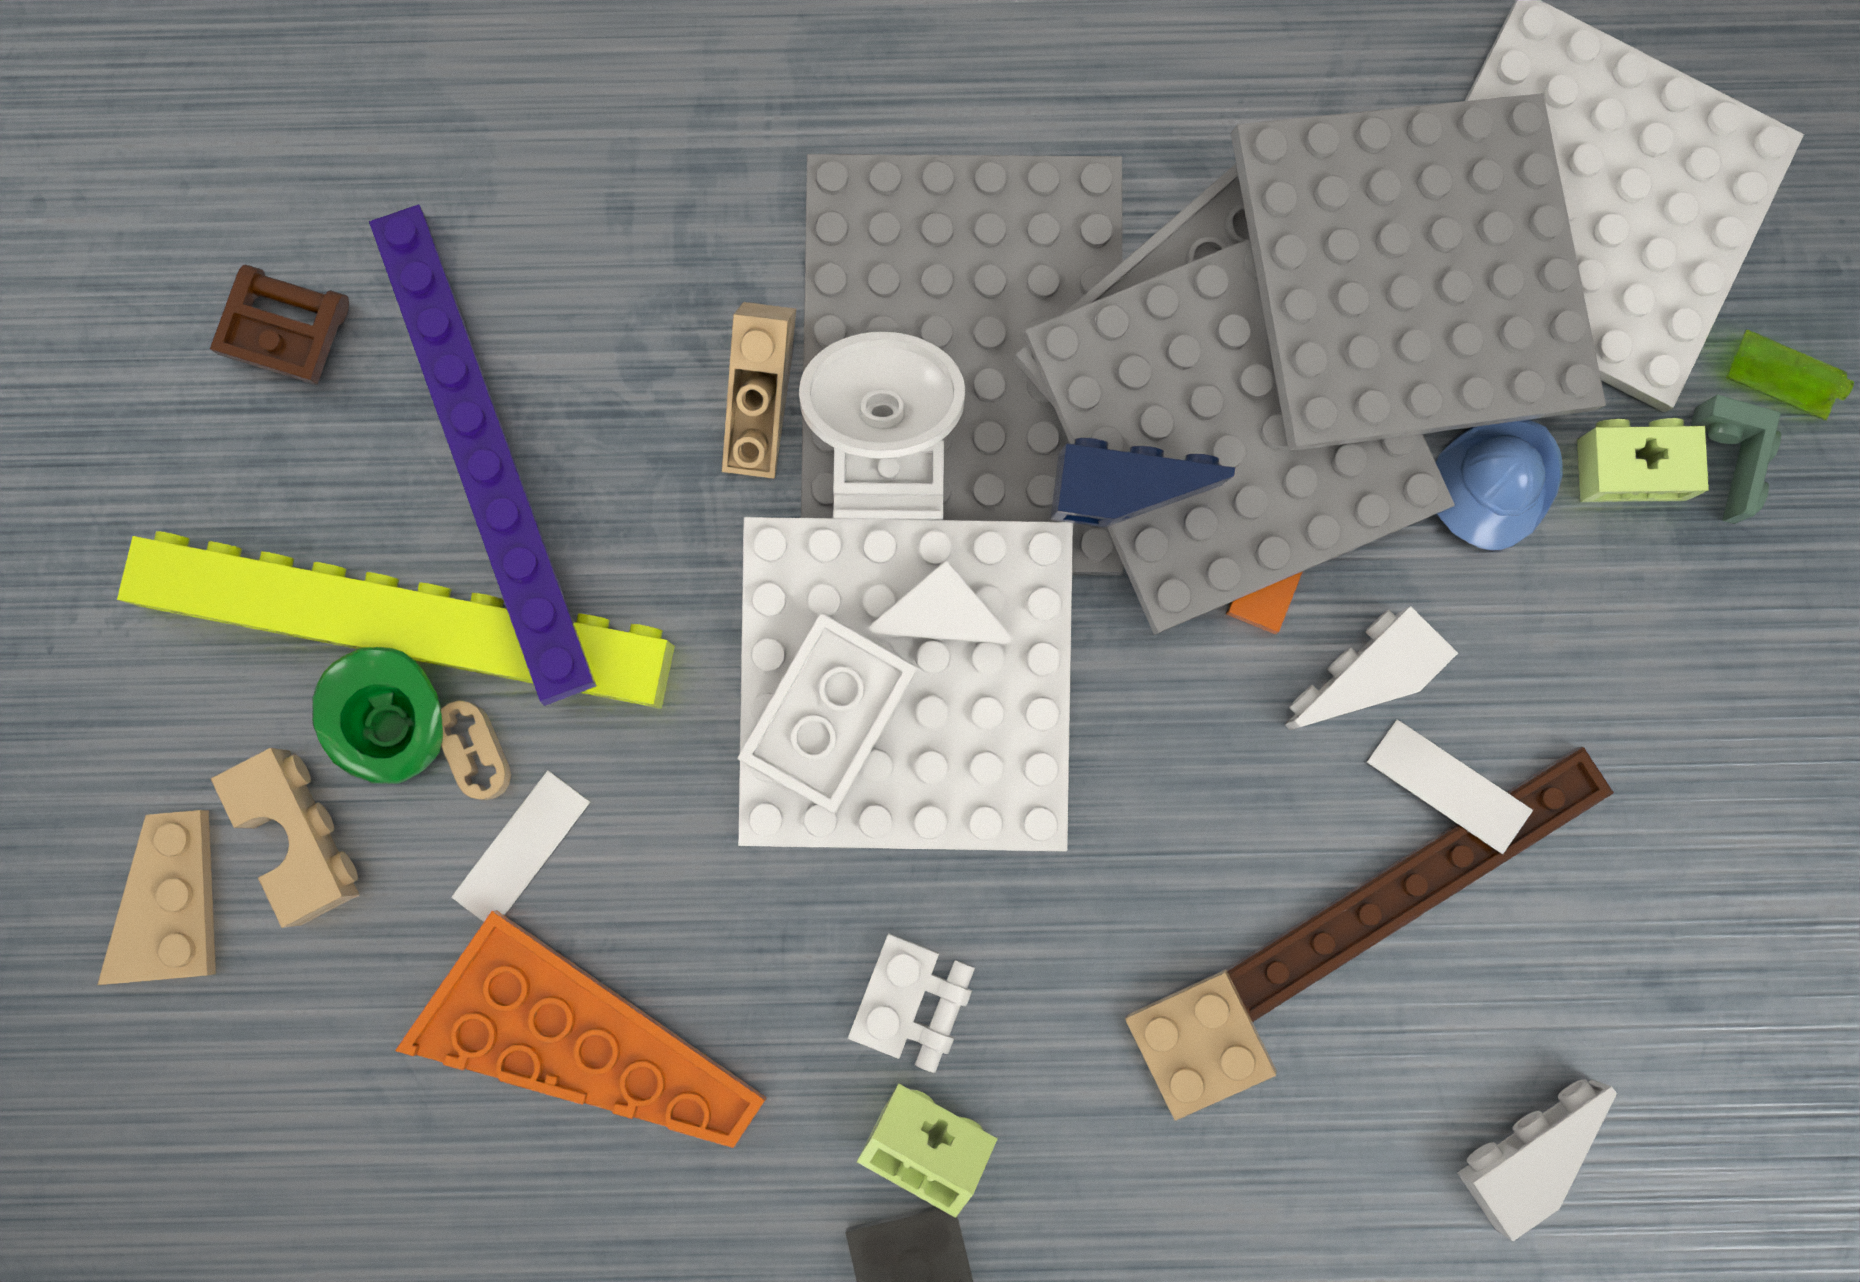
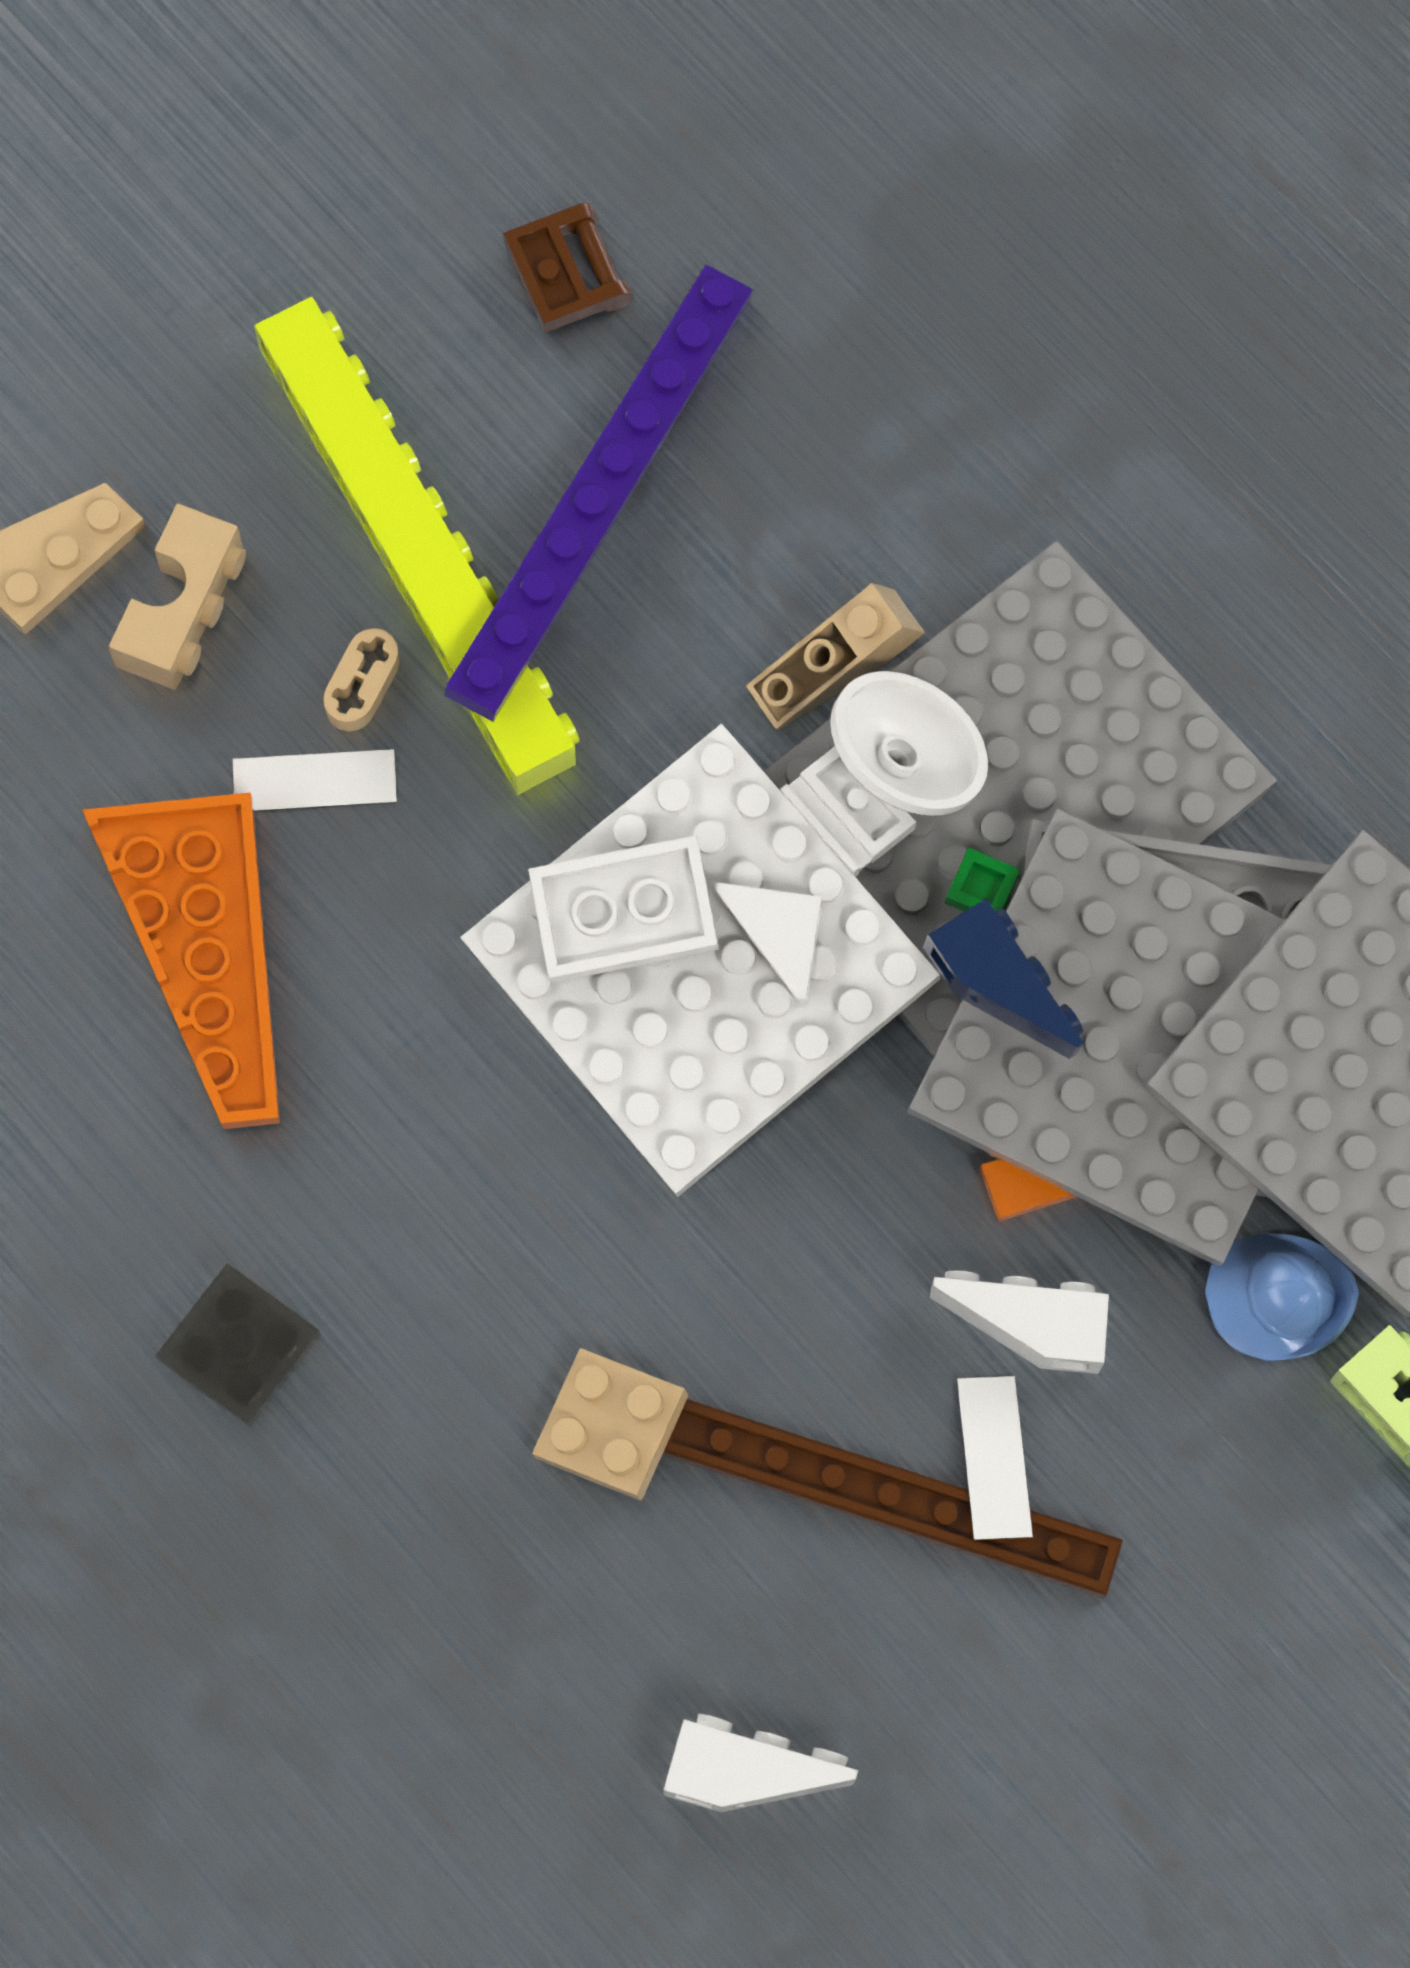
camera: 45 degrees right, 10 degrees down
green hat [312,647,443,784] -> none
white plate [847,933,975,1073] -> none
yellowish green brick [857,1084,998,1218] -> none
none -> green plate [944,847,1020,912]

